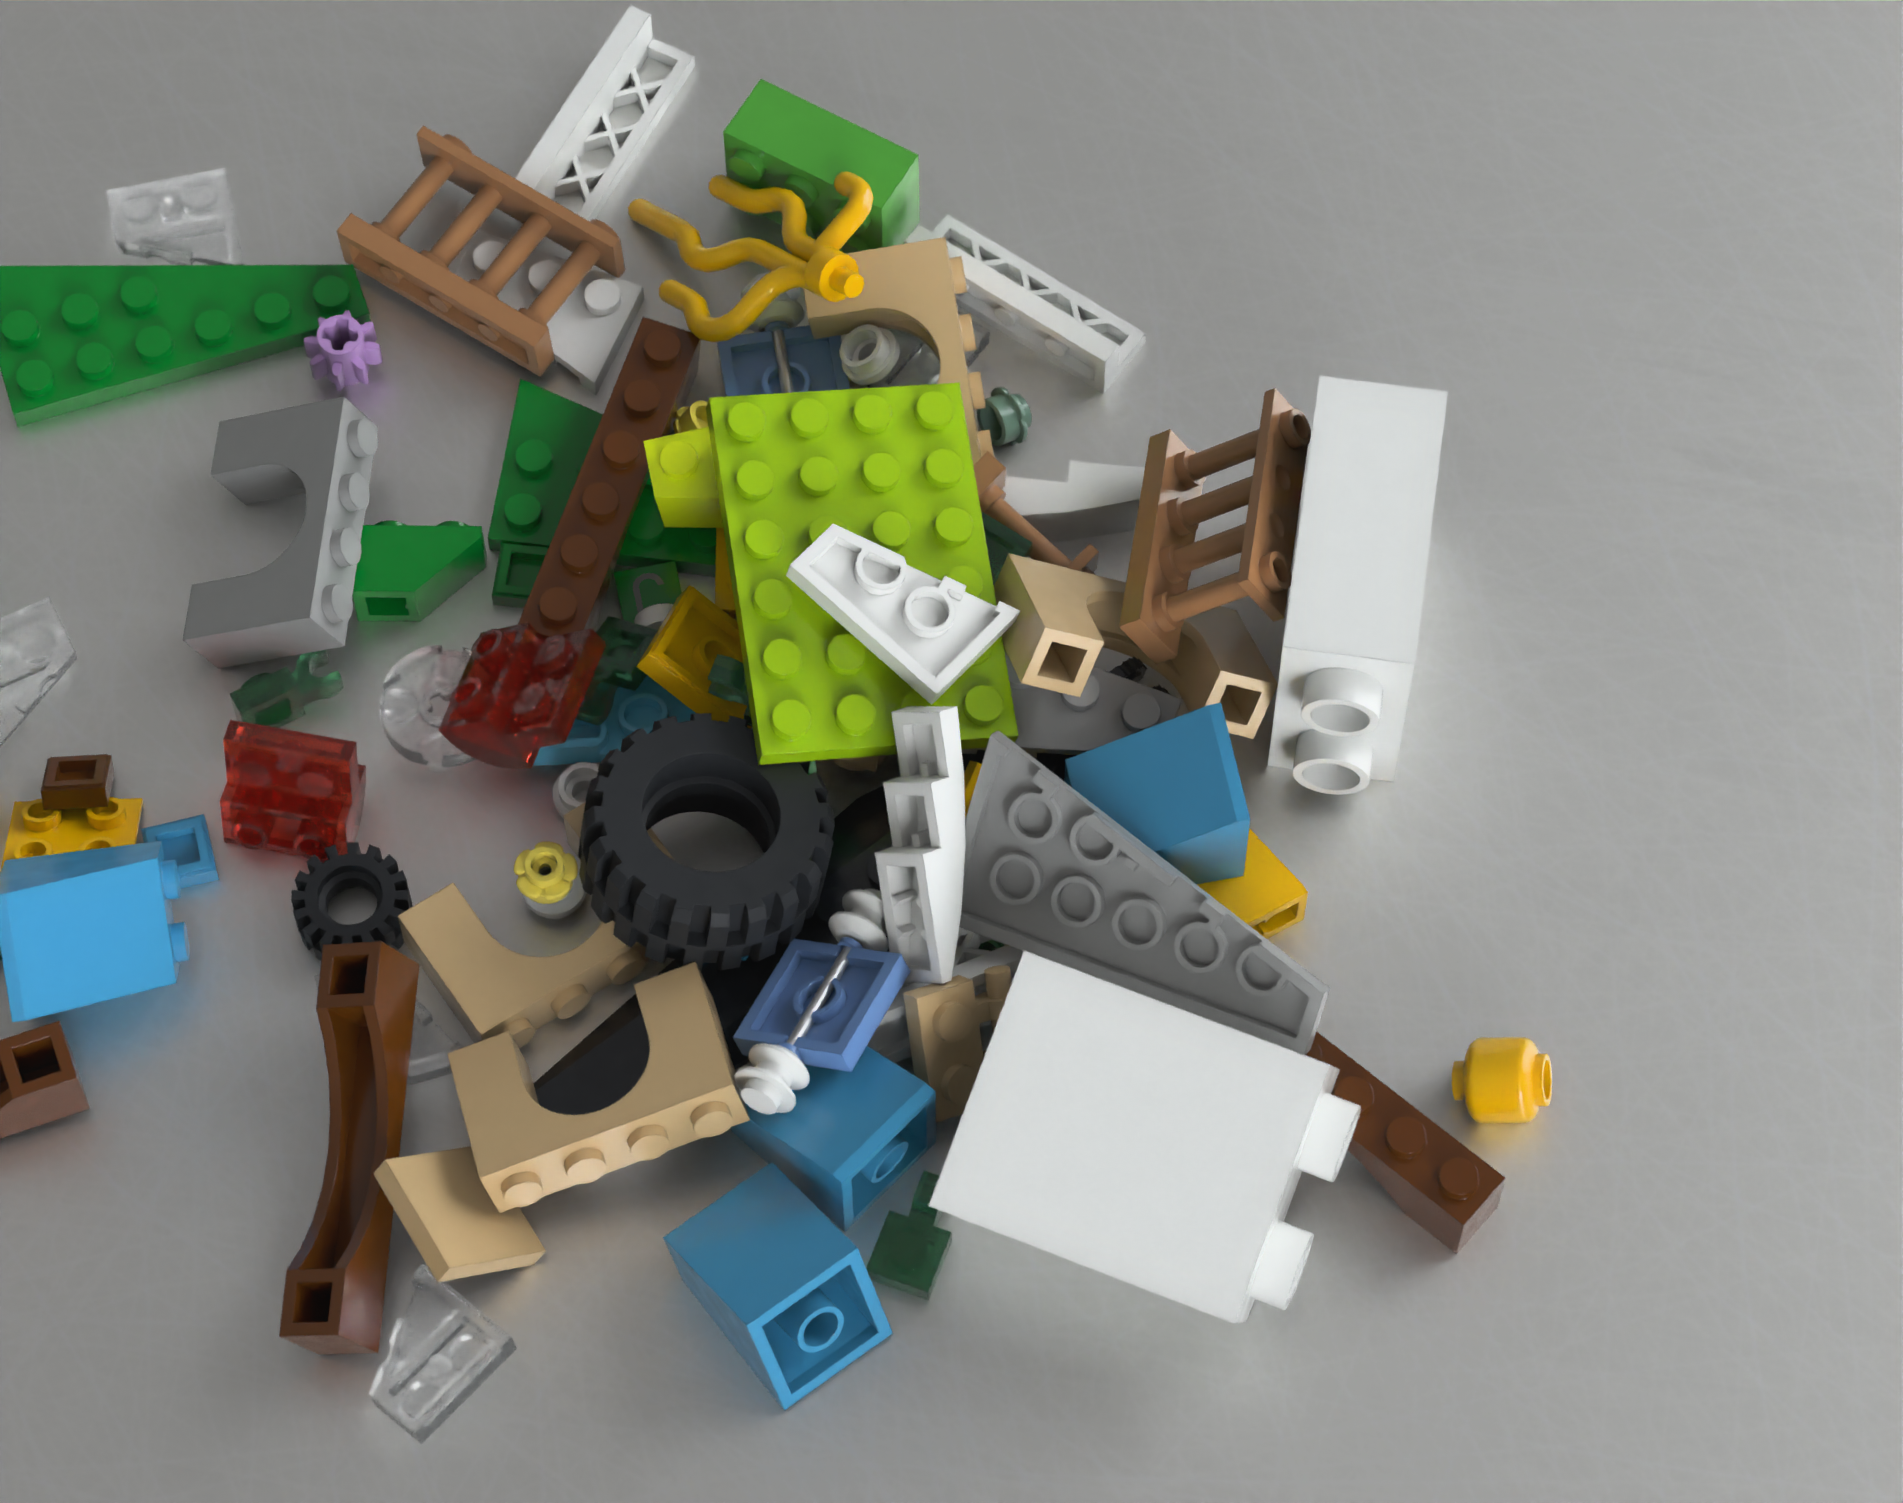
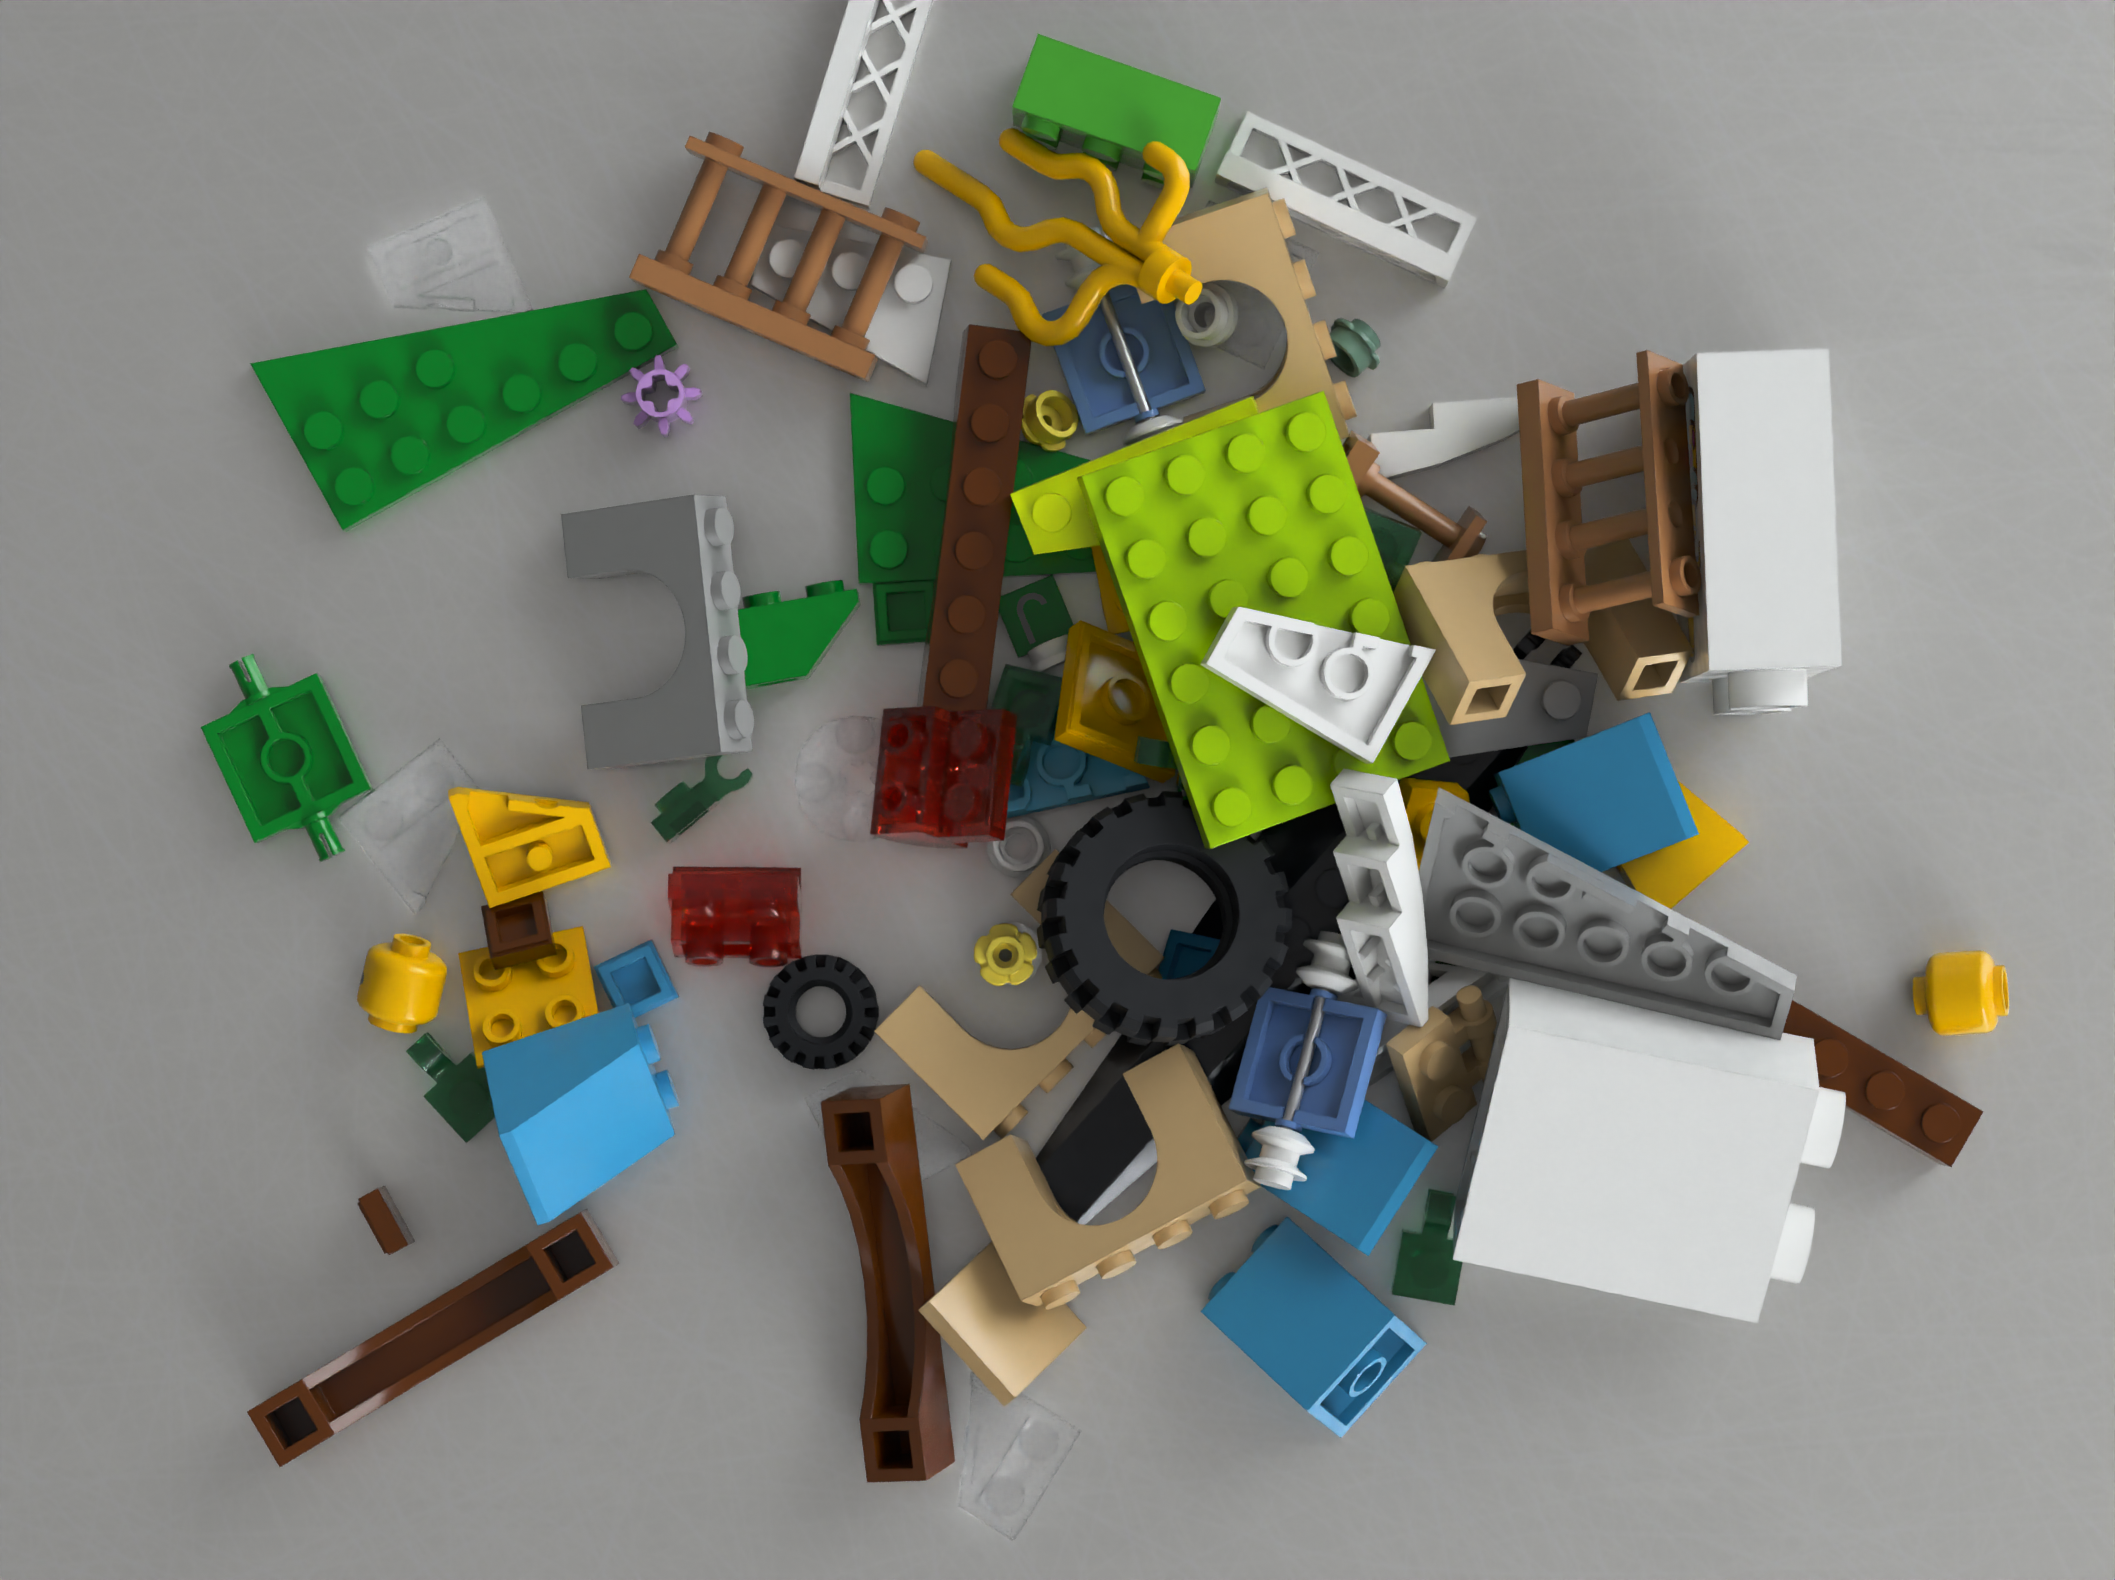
camera: 15 degrees left, 25 degrees up
none -> yellow wing [448,787,611,908]

